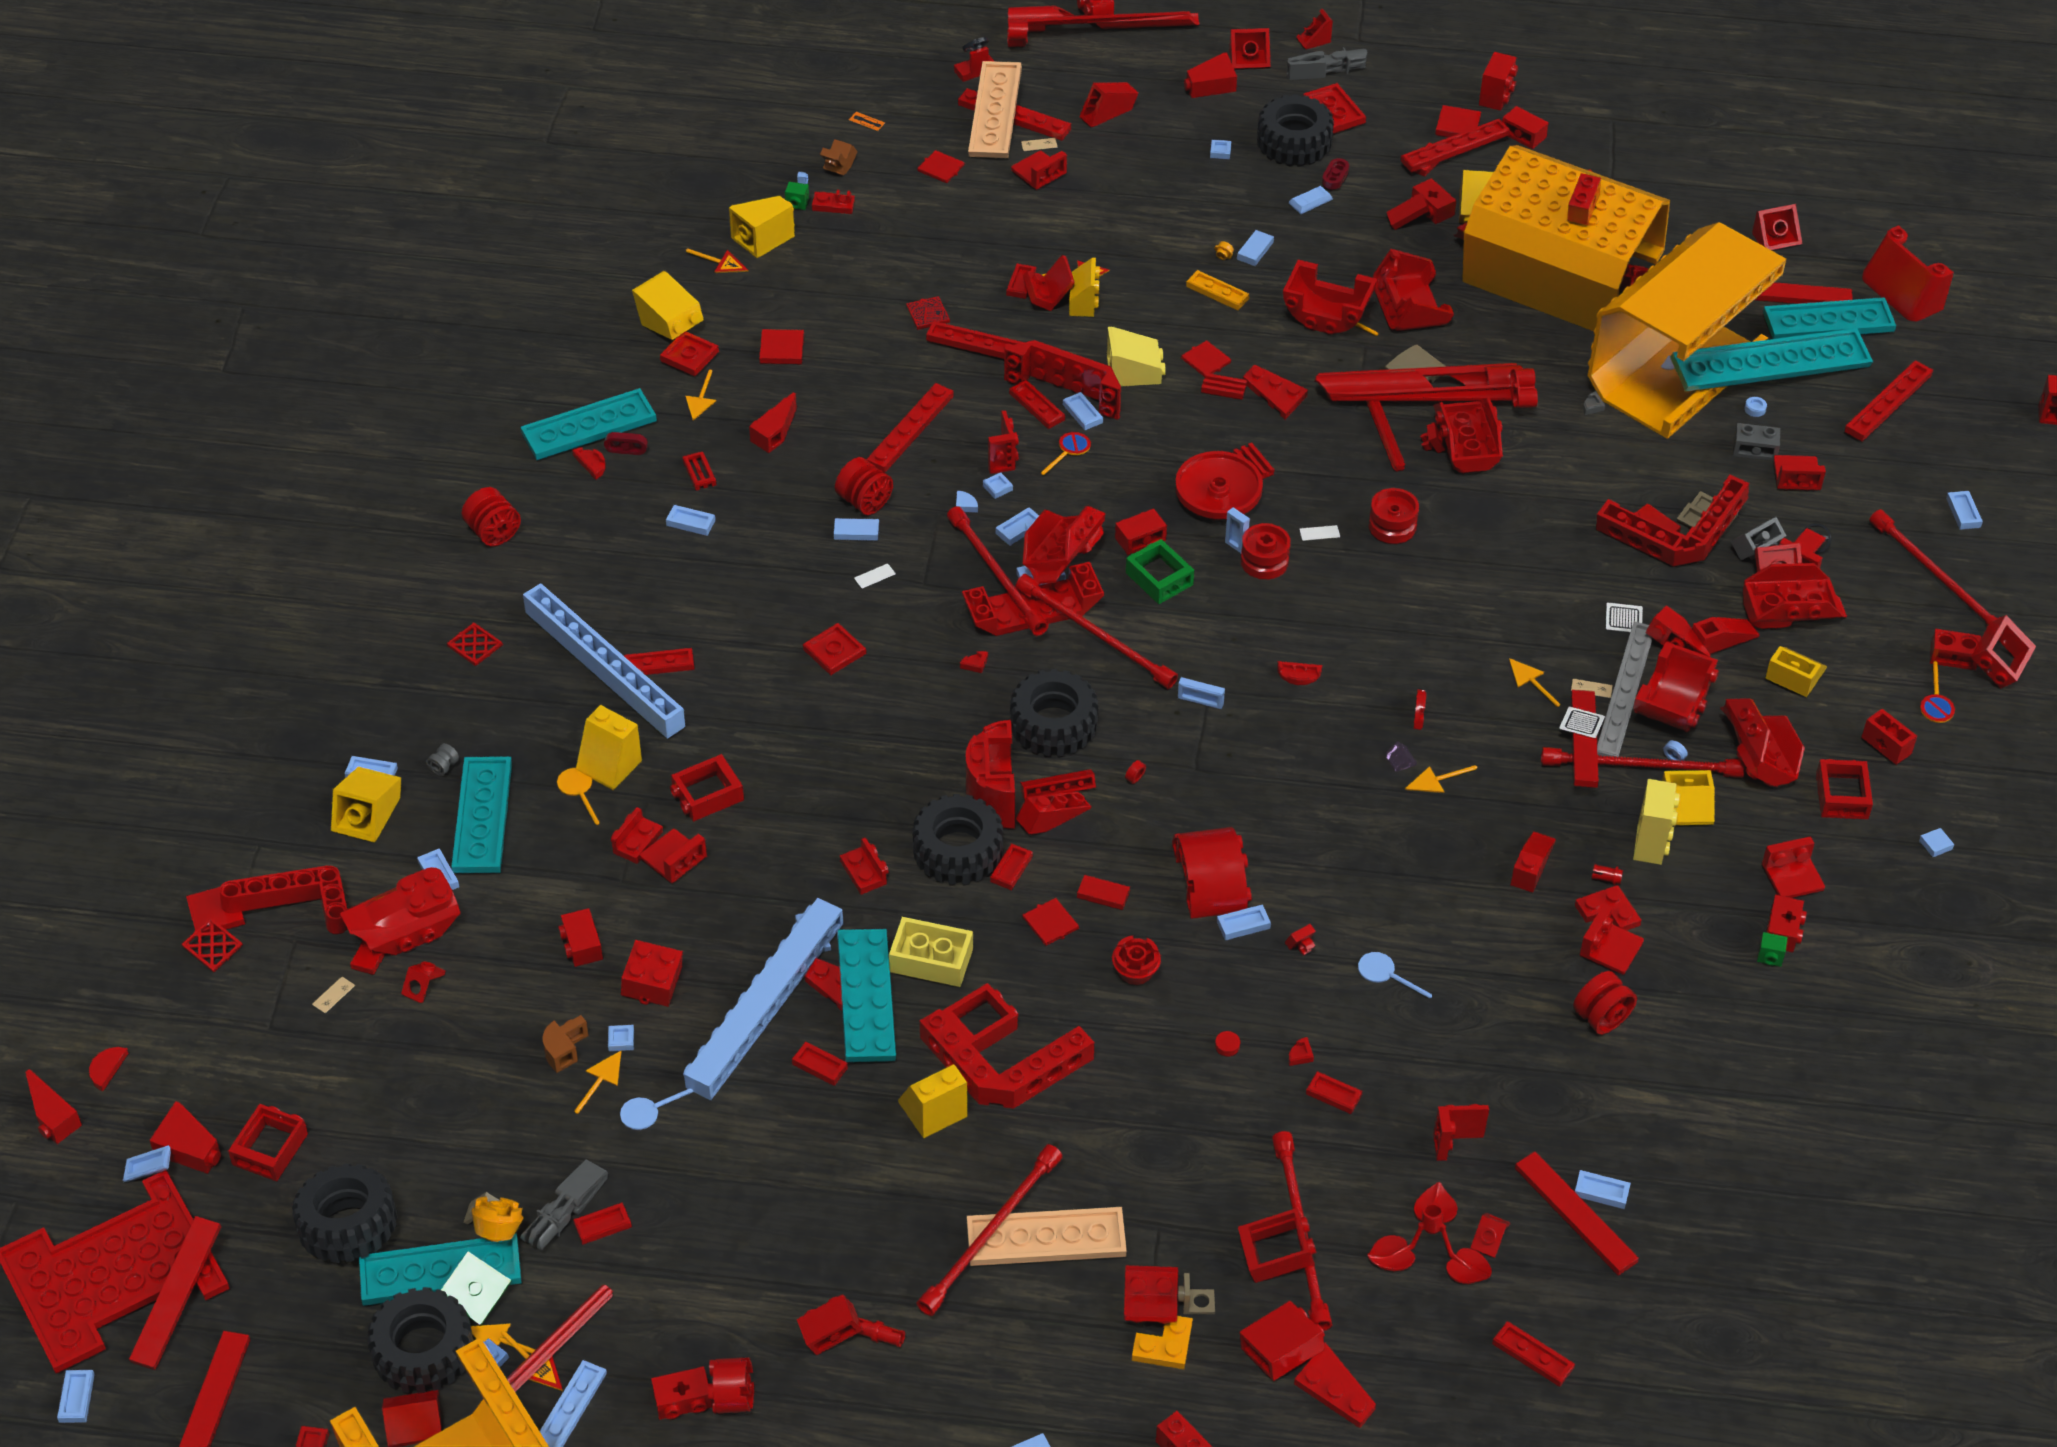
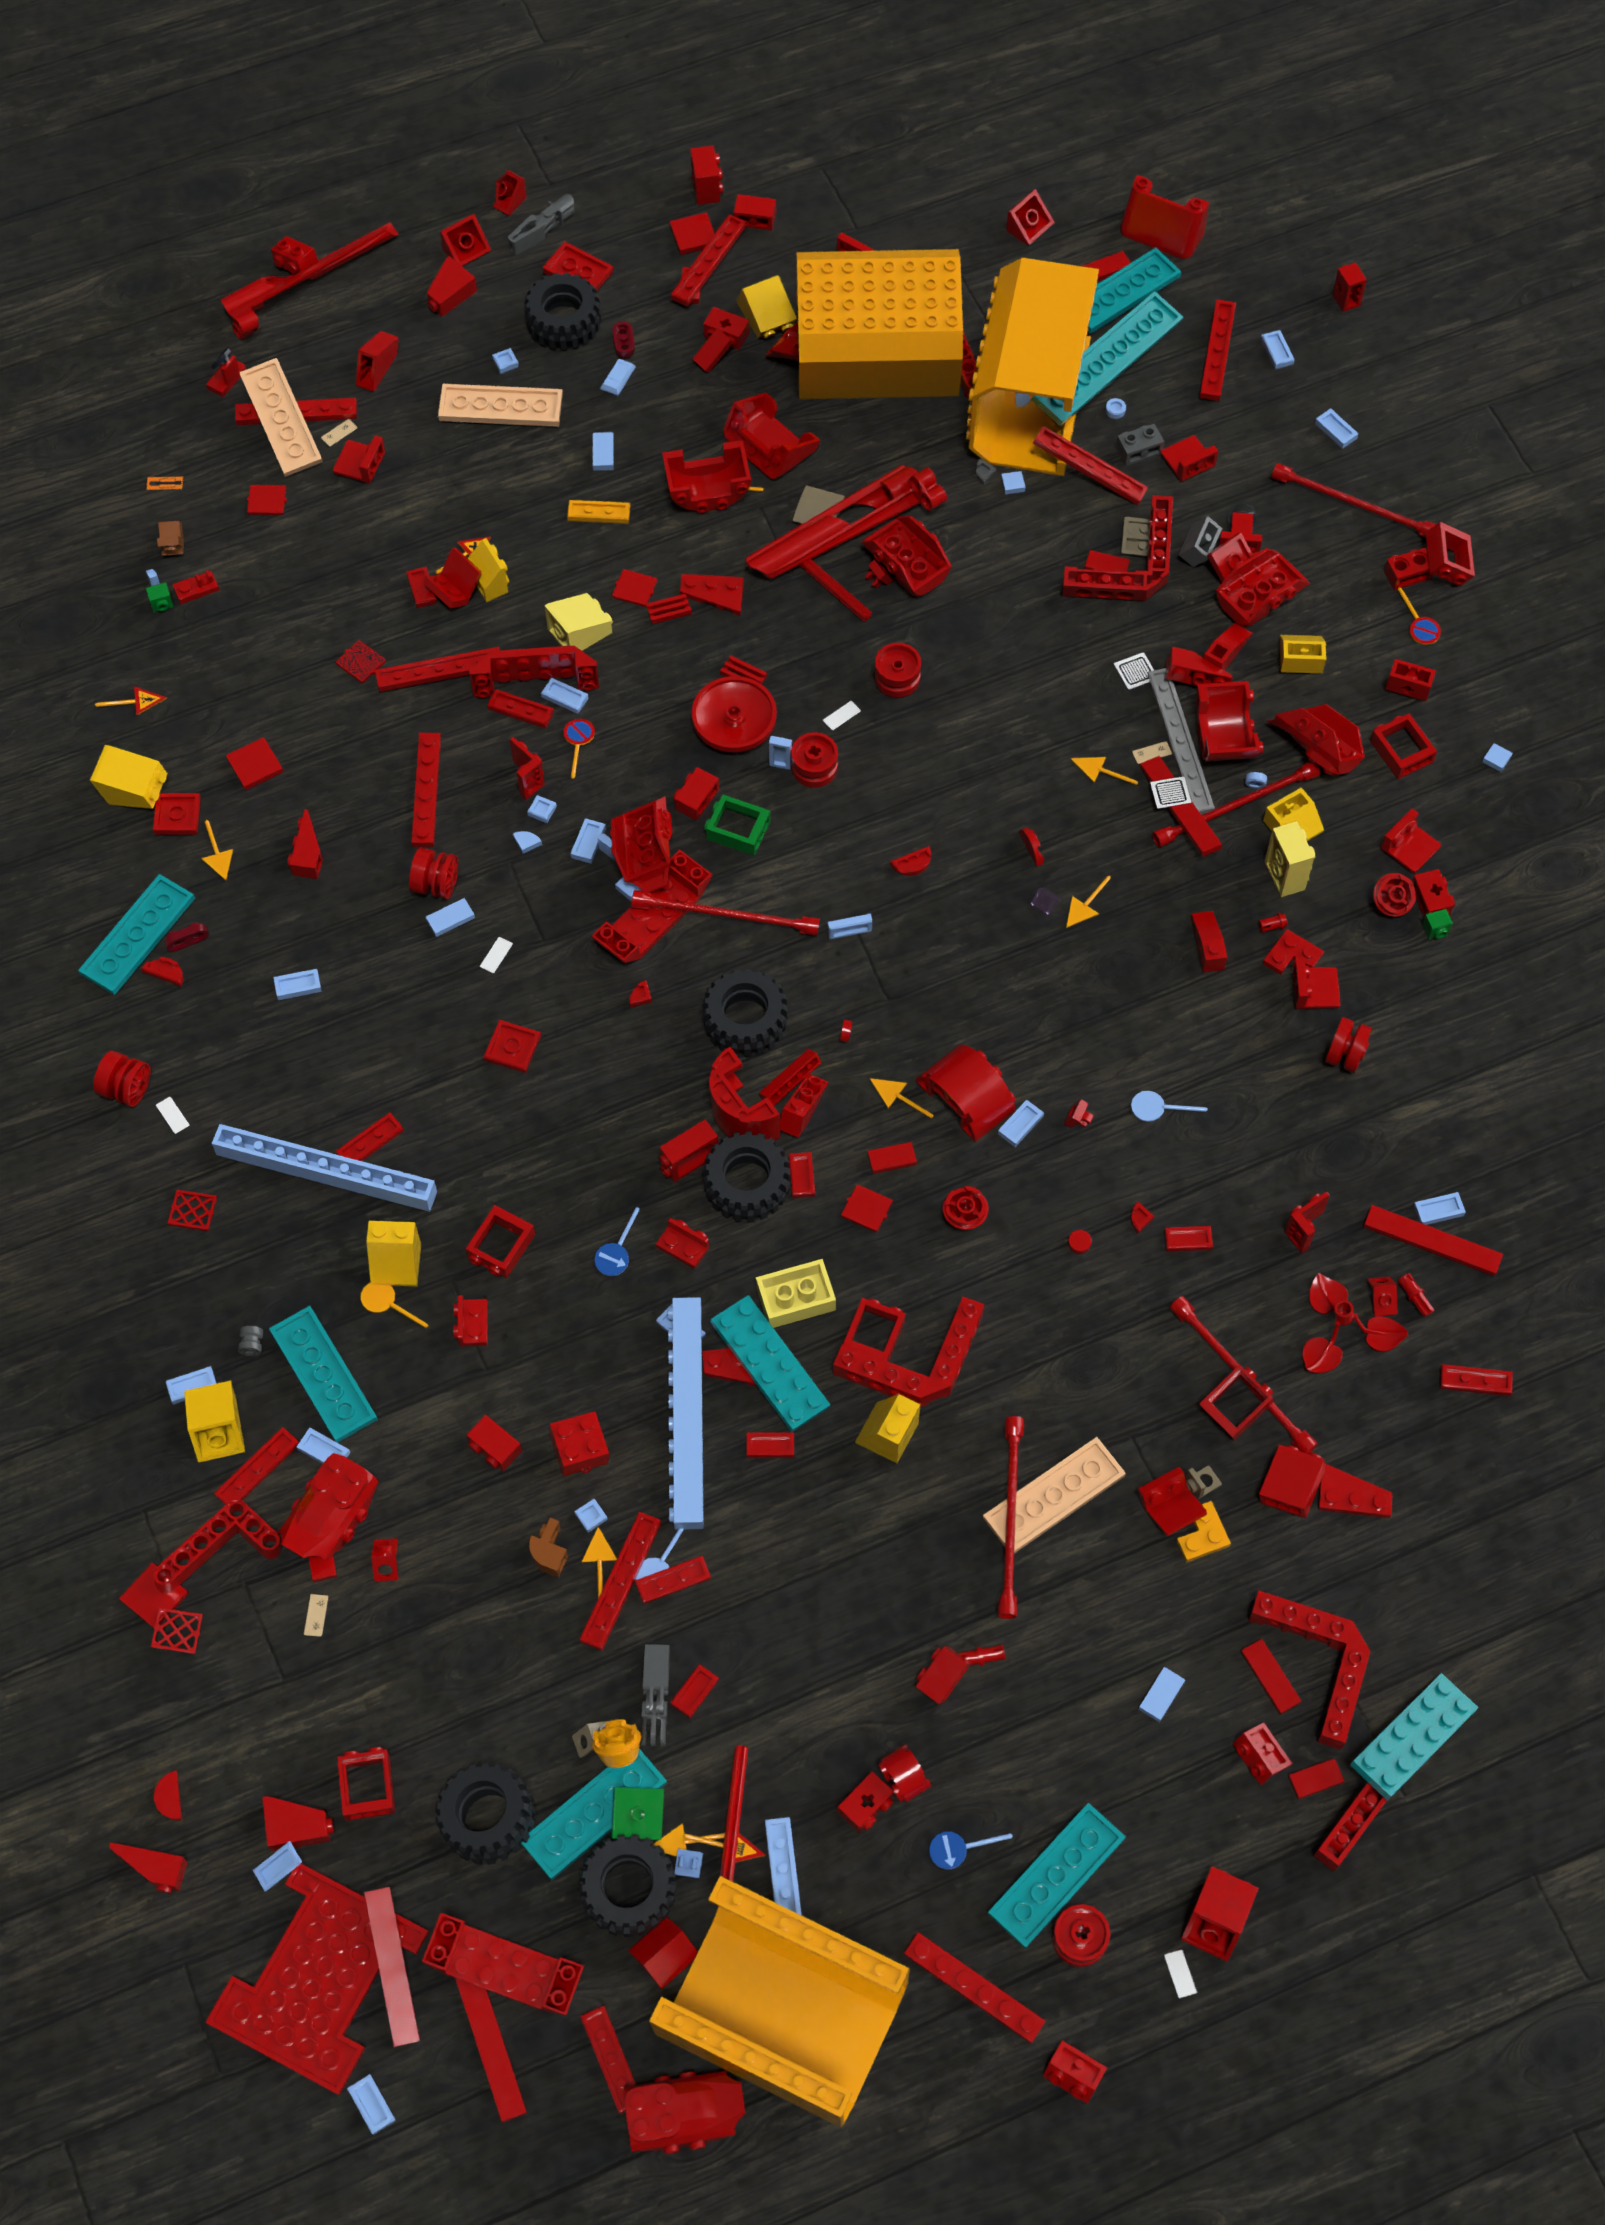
camera: 30 degrees left, 15 degrees up
red bracket [640,829,707,883] -> none
red tile [683,451,716,491] -> none
yellow slope [729,196,795,258] -> none
red hose [947,506,1048,636] -> none
light orange plate [1214,241,1234,260] -> none
red brick [1567,173,1601,225] -> none
none -> white sticker [156,1097,189,1134]
none -> red tile [214,1427,299,1505]
none -> red slope [422,1913,584,2016]
none -> light nougat plate [438,384,563,427]
none -> red tile [579,1512,662,1651]
none -> blue piece [595,1207,639,1276]
none -> red tile [635,1555,711,1605]
none -> red window [659,1119,719,1183]
none -> light orange piece [870,1078,934,1118]
none -> light blue tile [1001,471,1025,494]
none -> red tile [1033,426,1148,505]
none -> light blue tile [1261,330,1294,369]
none -> red cone [1374,873,1416,917]
none -> red axle [1398,1273,1434,1317]

